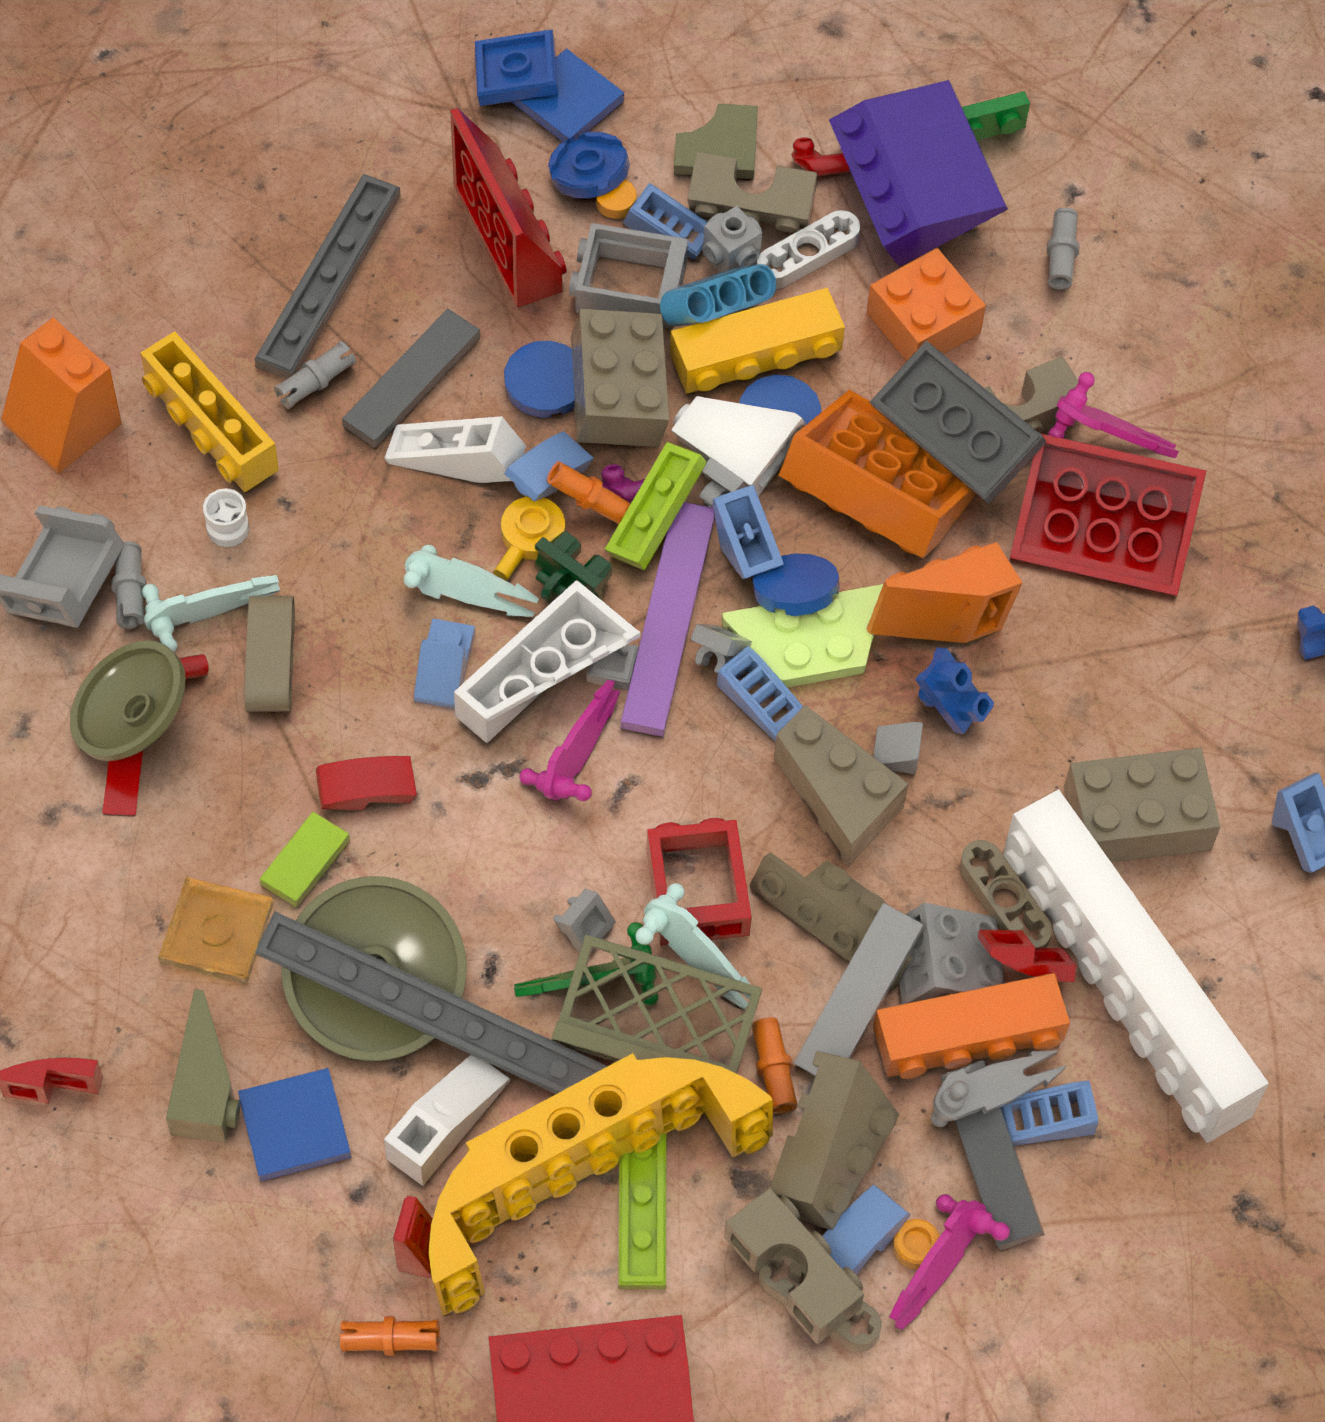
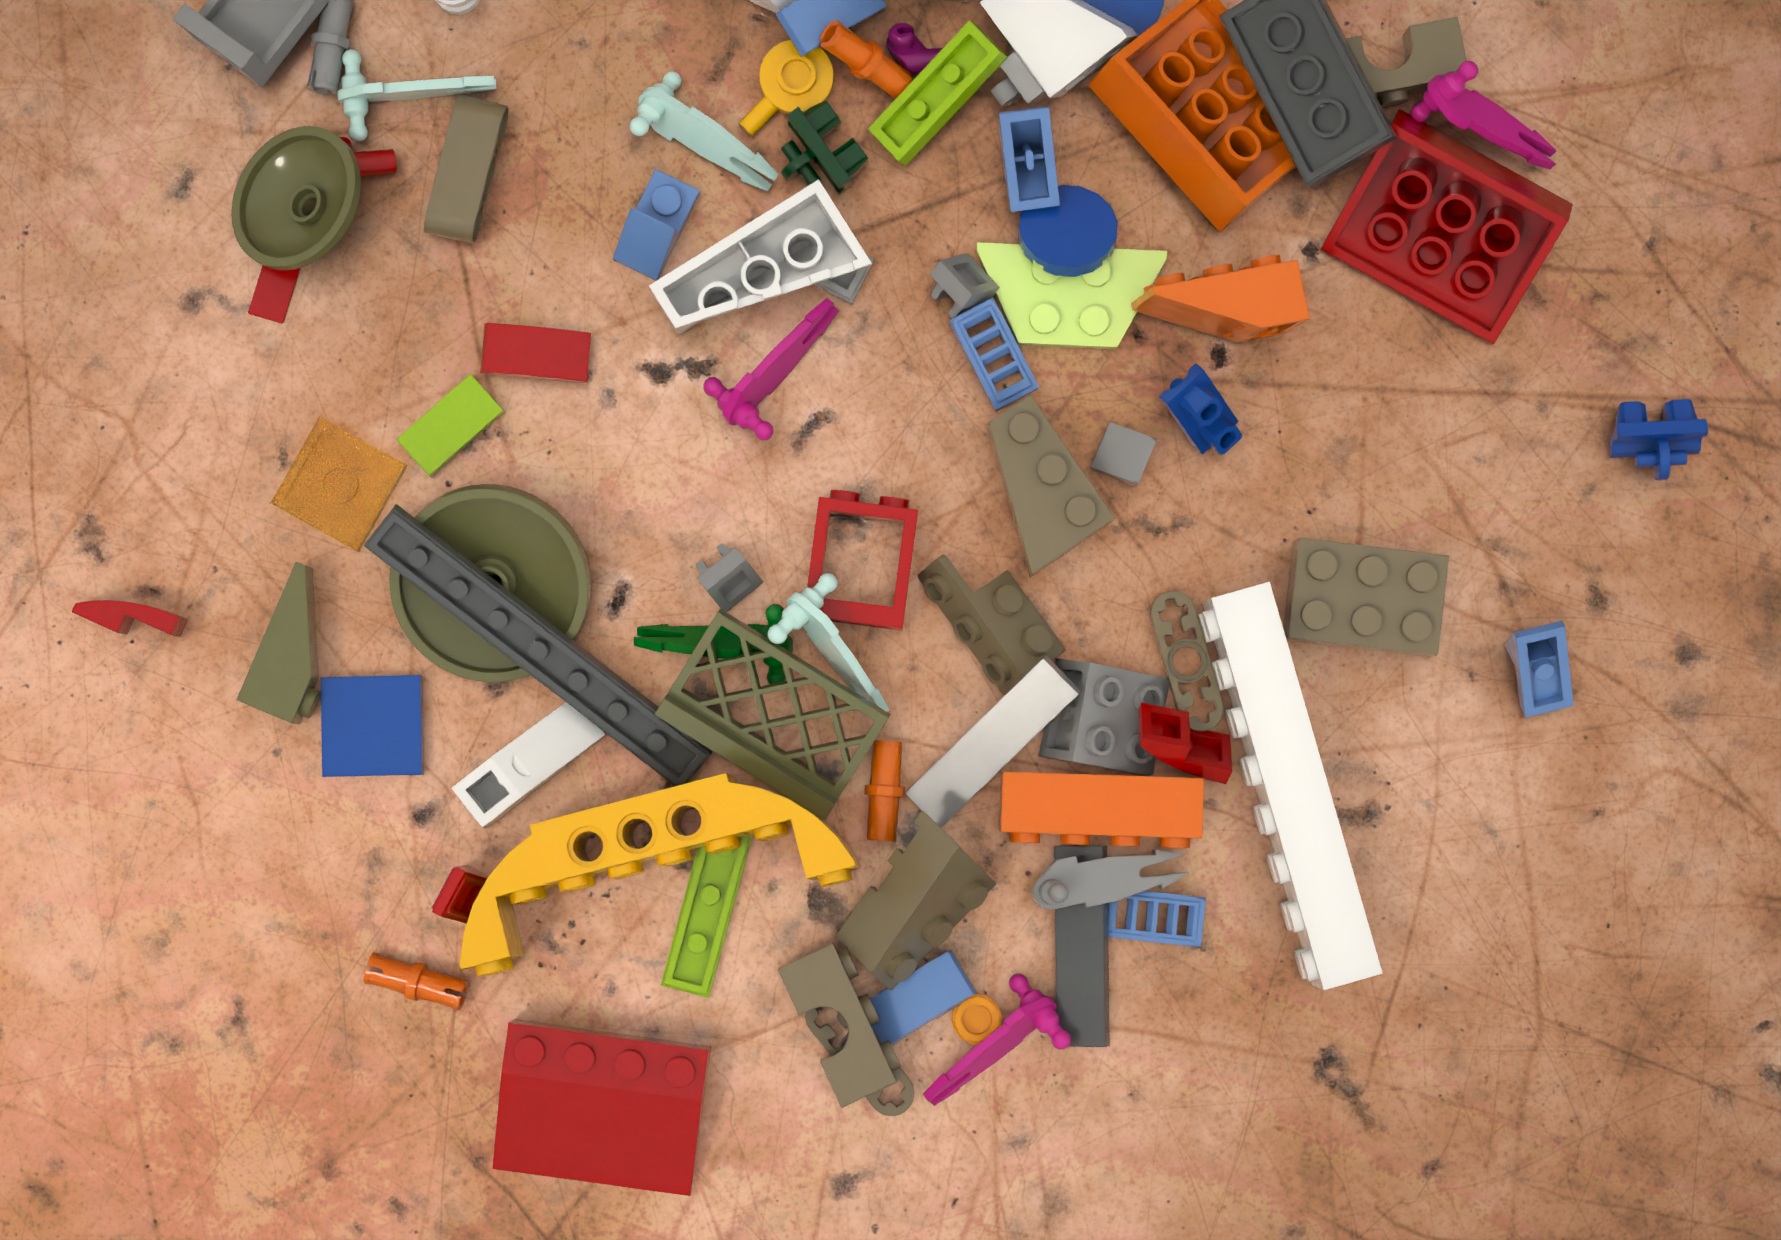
camera: 15 degrees right, 25 degrees up
medium lavender tile [621,502,715,737] -> none

